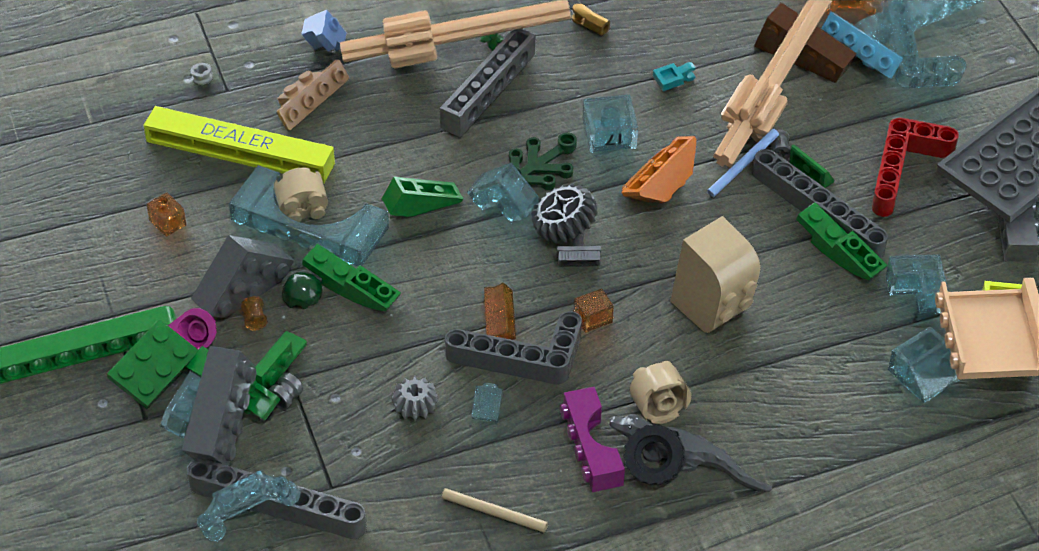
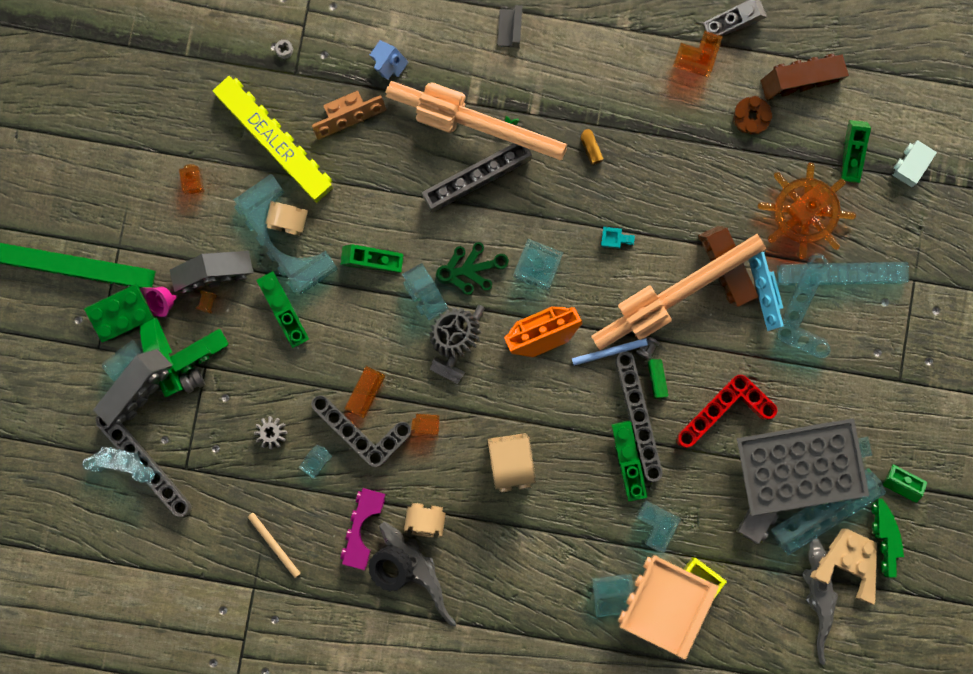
camera: 30 degrees right, 35 degrees up
dark green hair [282,272,322,309] -> none

